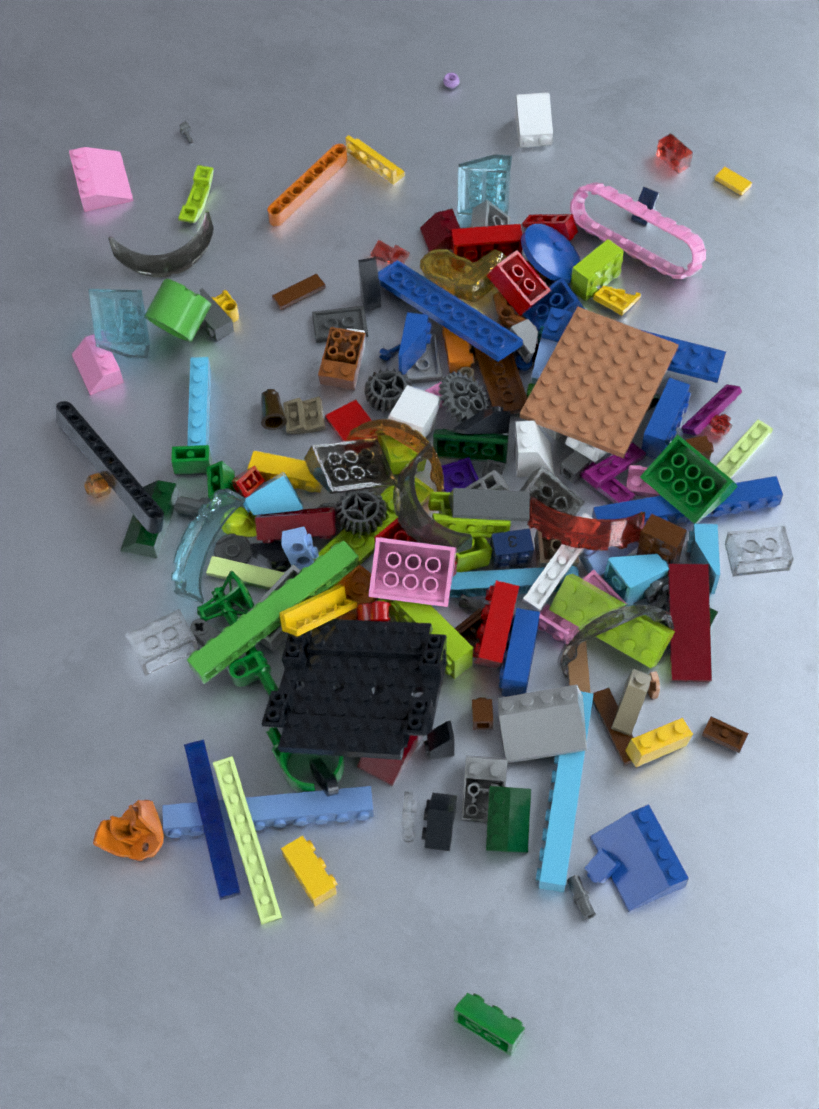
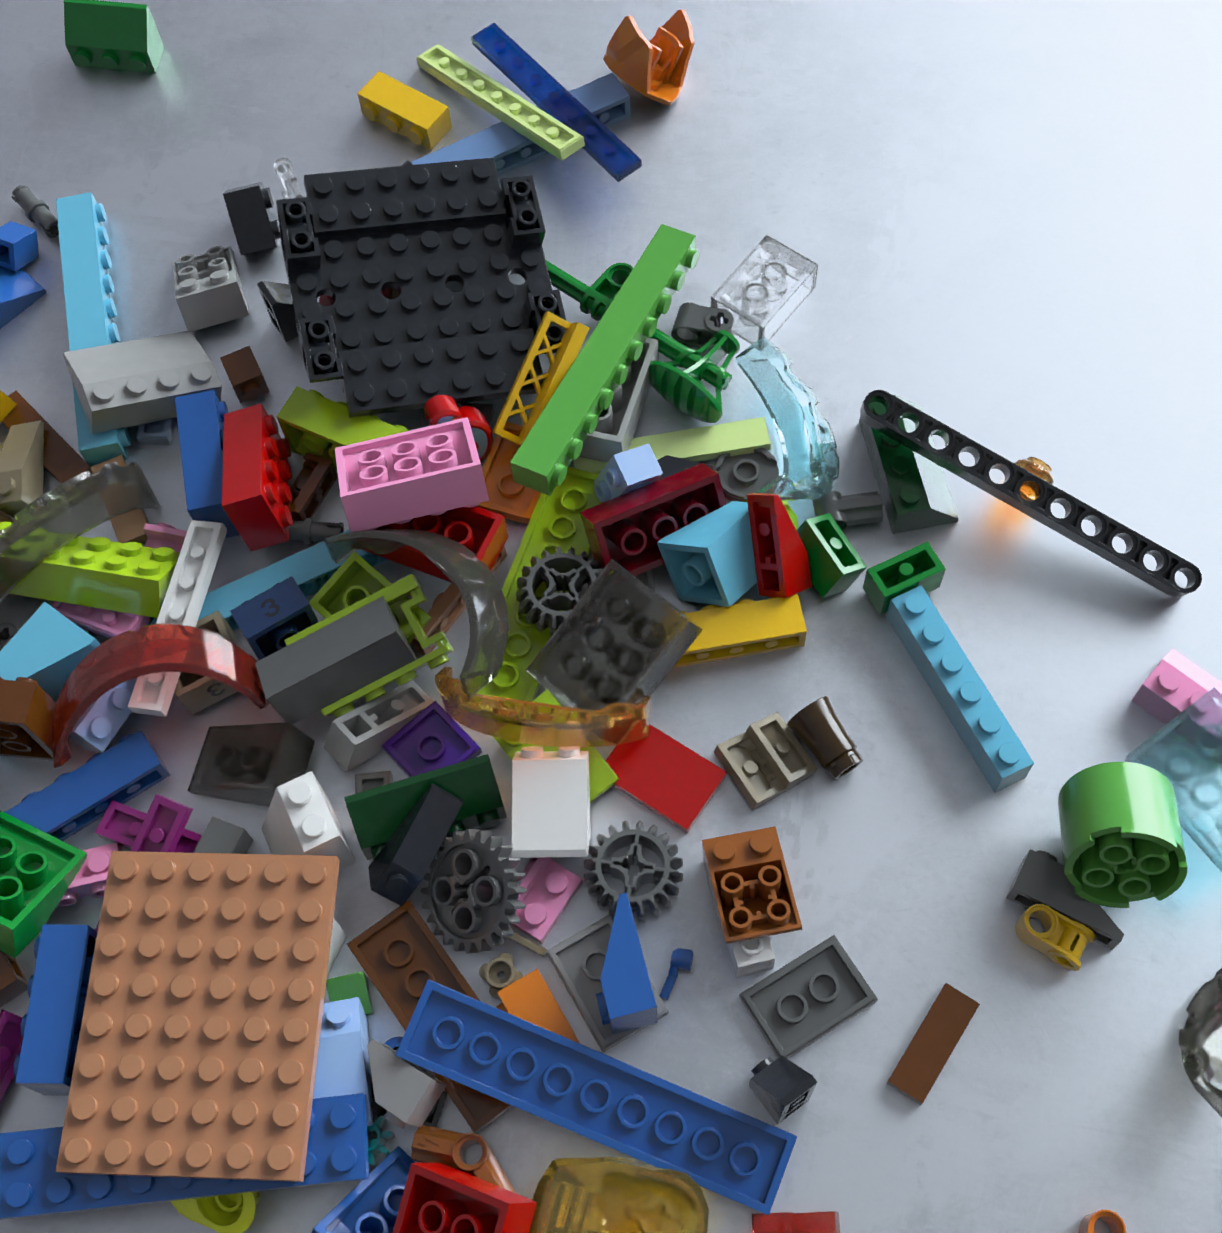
camera: 160 degrees right, 5 degrees up
dark green slope [486,786,531,853] -> none

